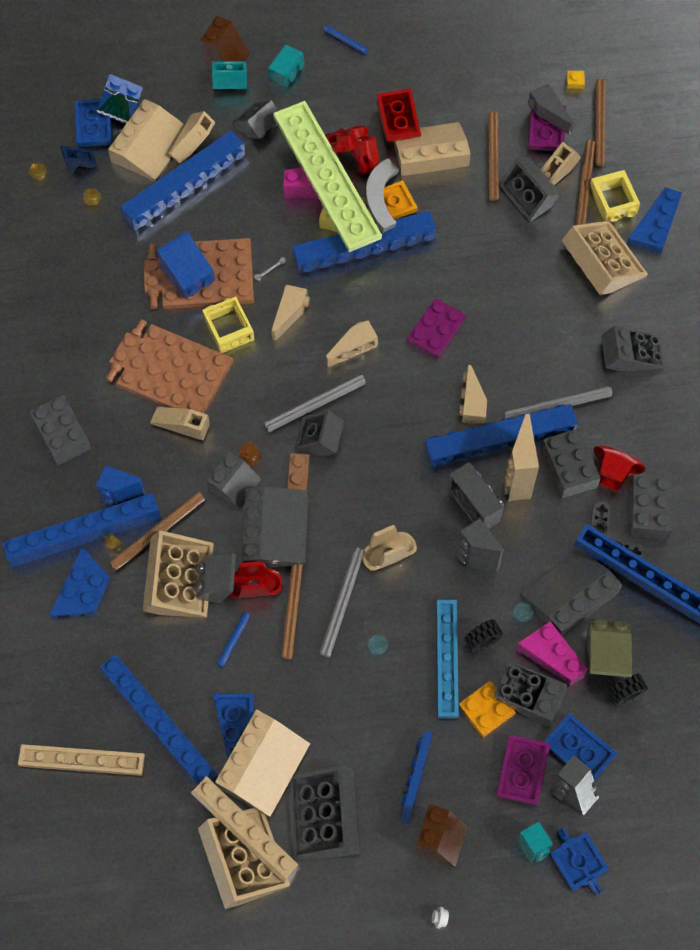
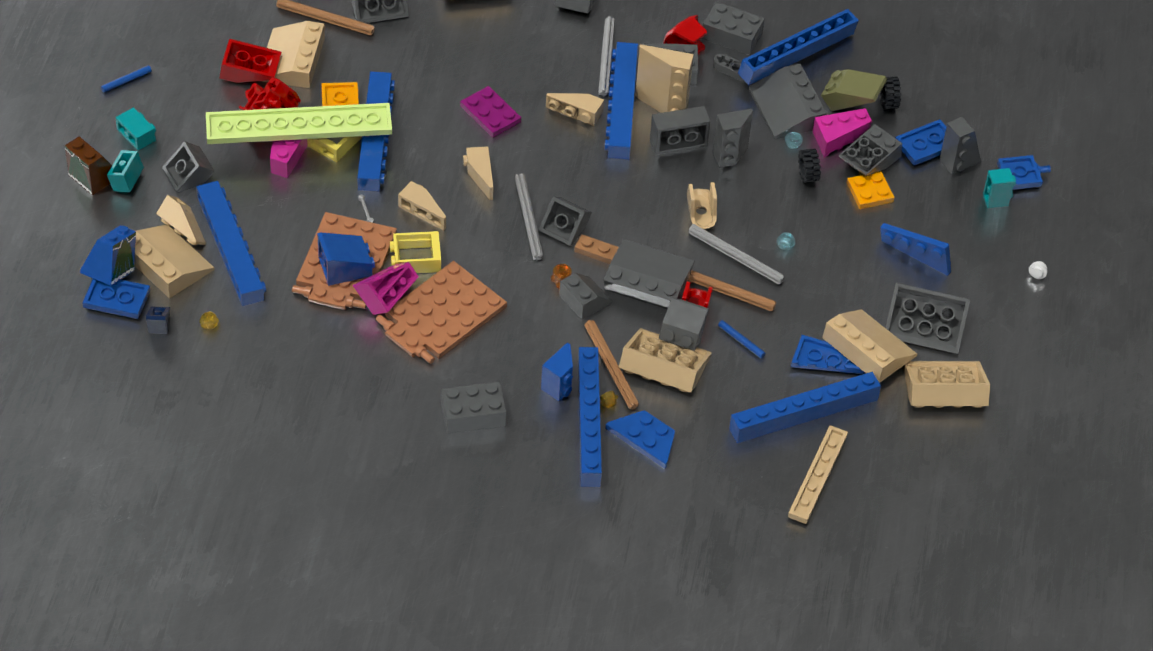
camera: 75 degrees left, 15 degrees down
clear yellow plate [29,163,47,180] -> none
tan slope [150,407,210,441] -> none
tan plate [191,776,298,882] -> none
light grey tile [365,158,400,233] -> none
reddish brown slope [415,804,467,868] -> none
dark azure plate [437,600,459,719] -> none
magenta plate [496,735,551,806] -> none
none -> dark pink wedge [352,262,419,315]

